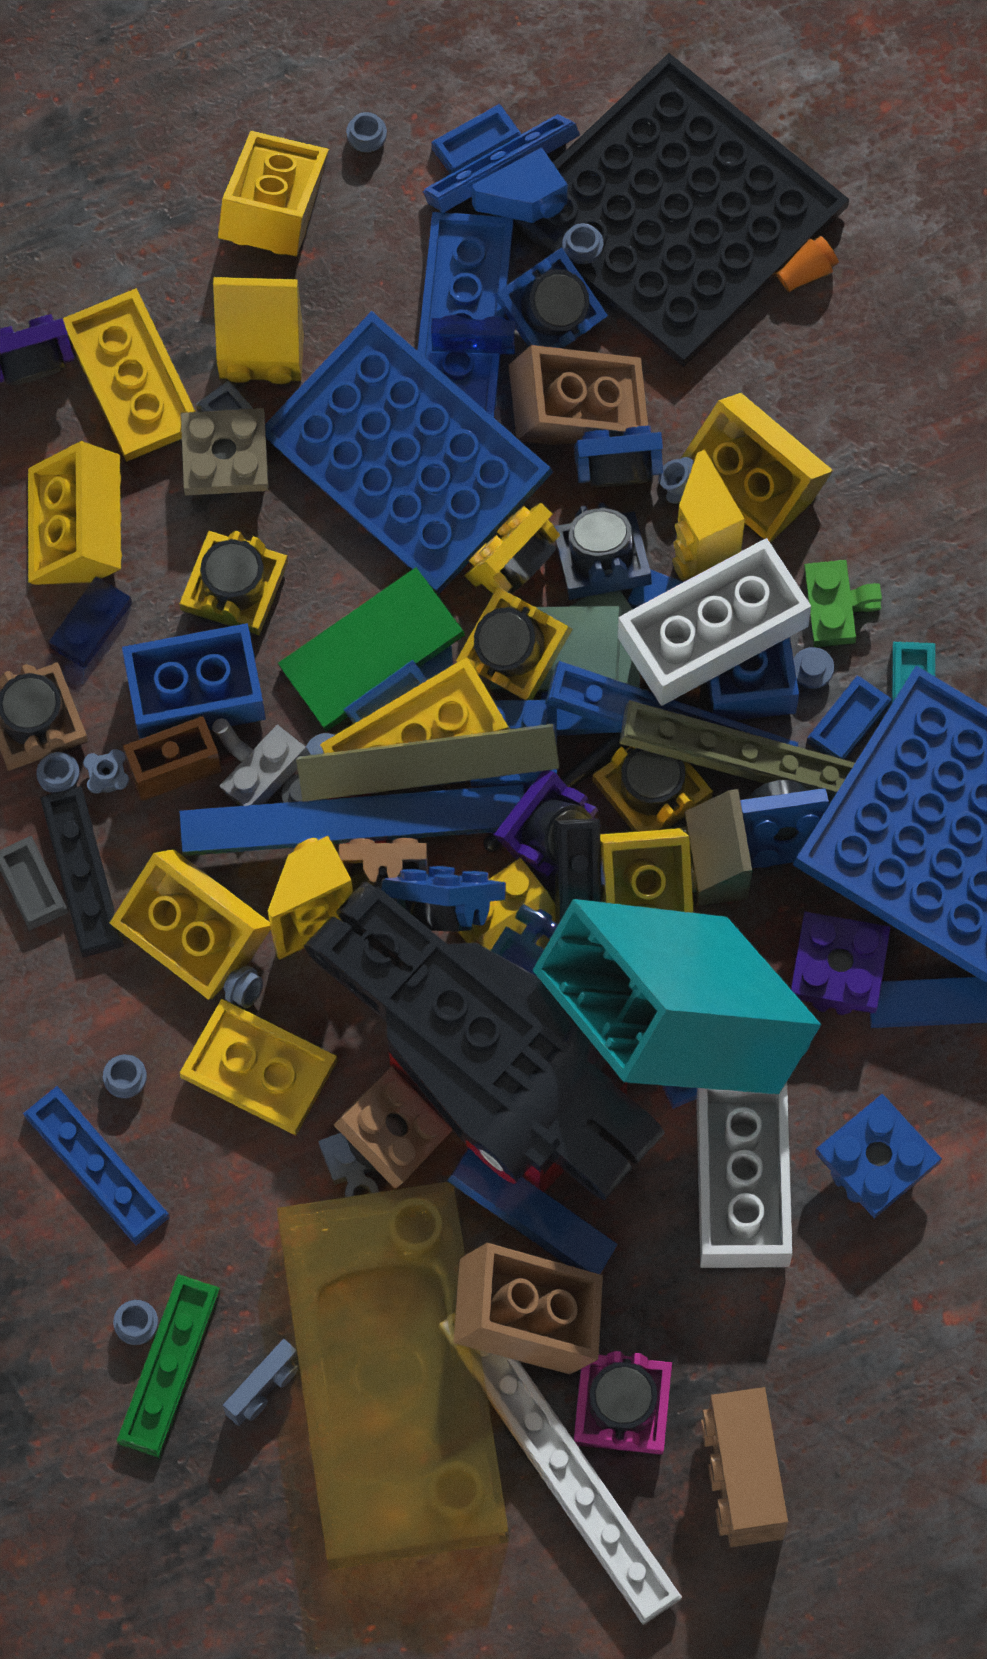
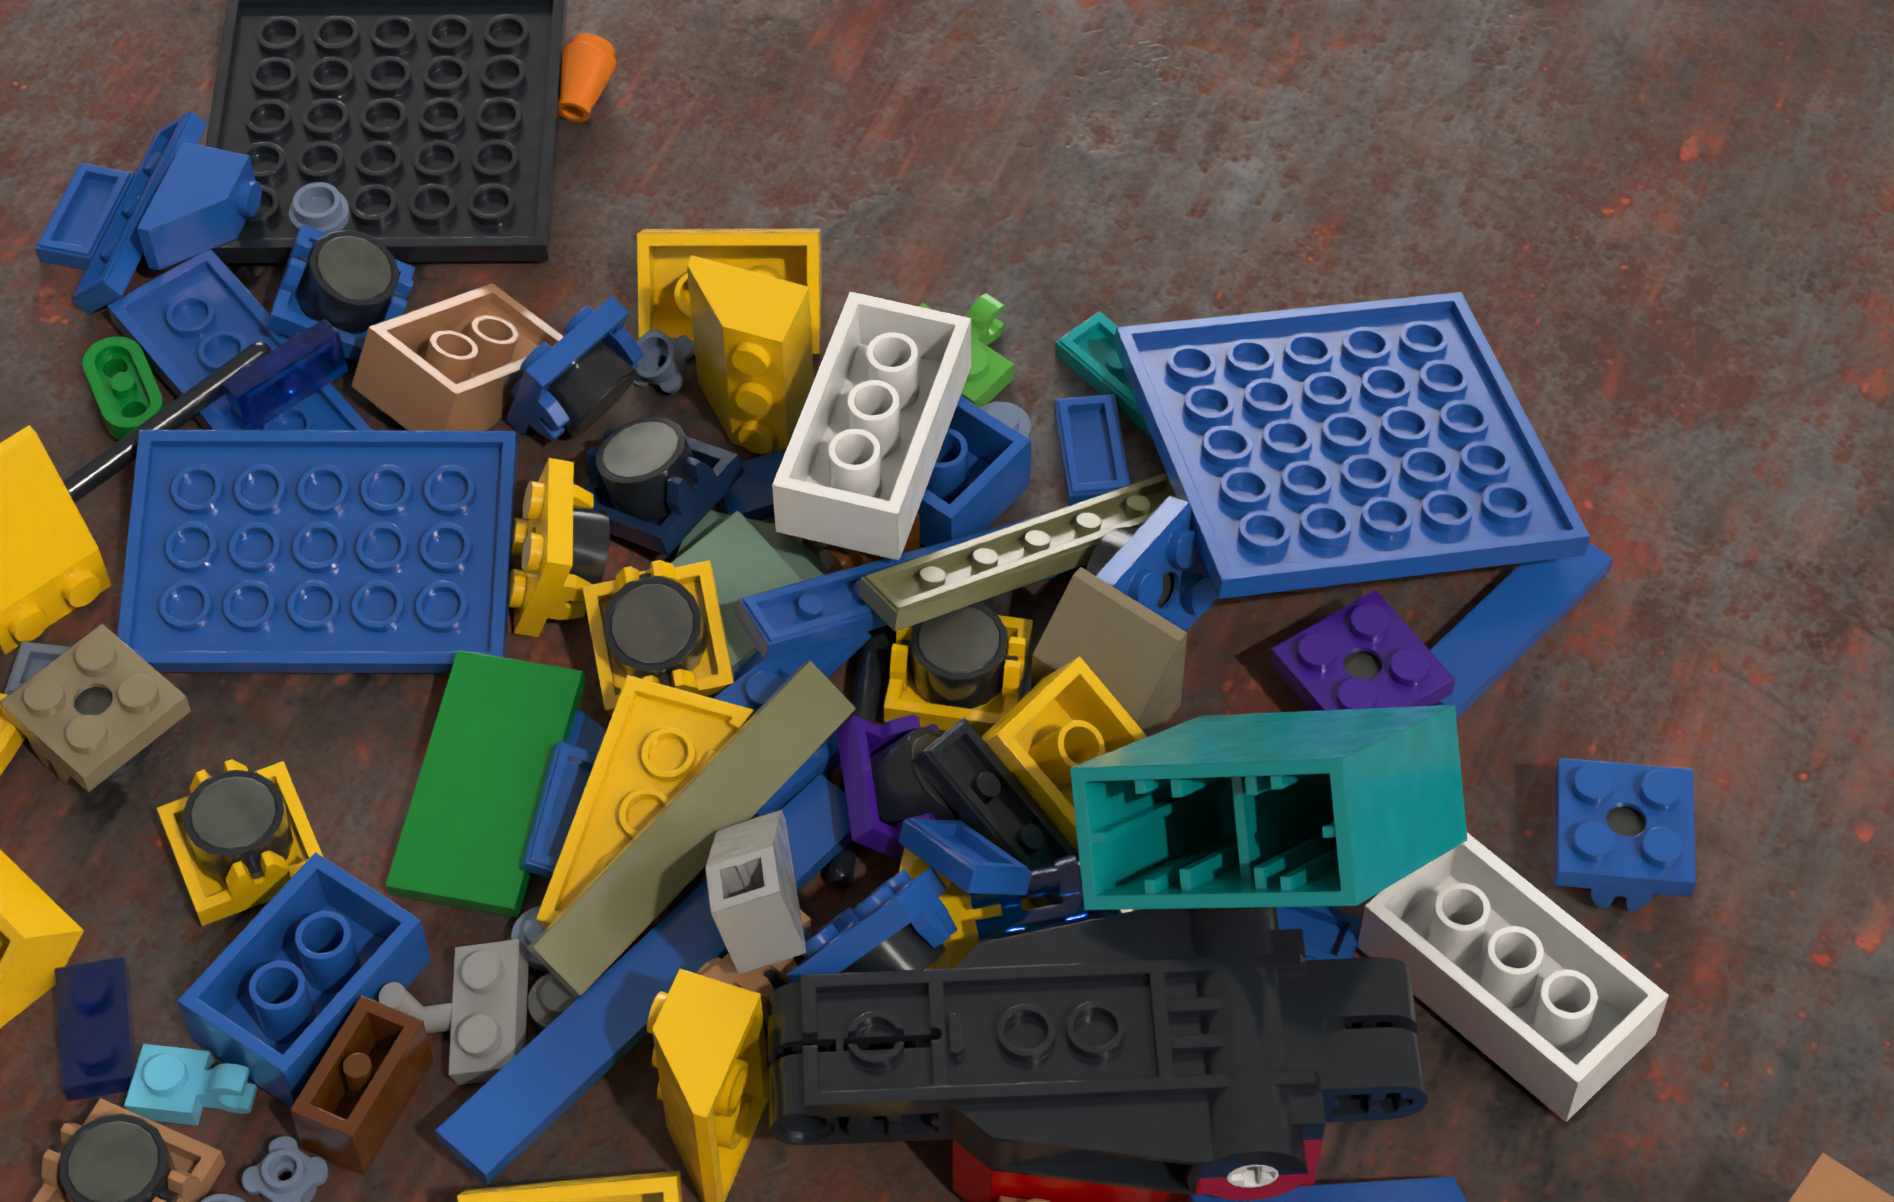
camera: 45 degrees left, 15 degrees down
none -> black piece [63,341,272,503]
none -> green plate [82,337,165,440]
none -> medium azure plate [124,1044,258,1126]
none -> light grey slope [705,809,807,974]
none -> blue tile [898,818,1032,895]

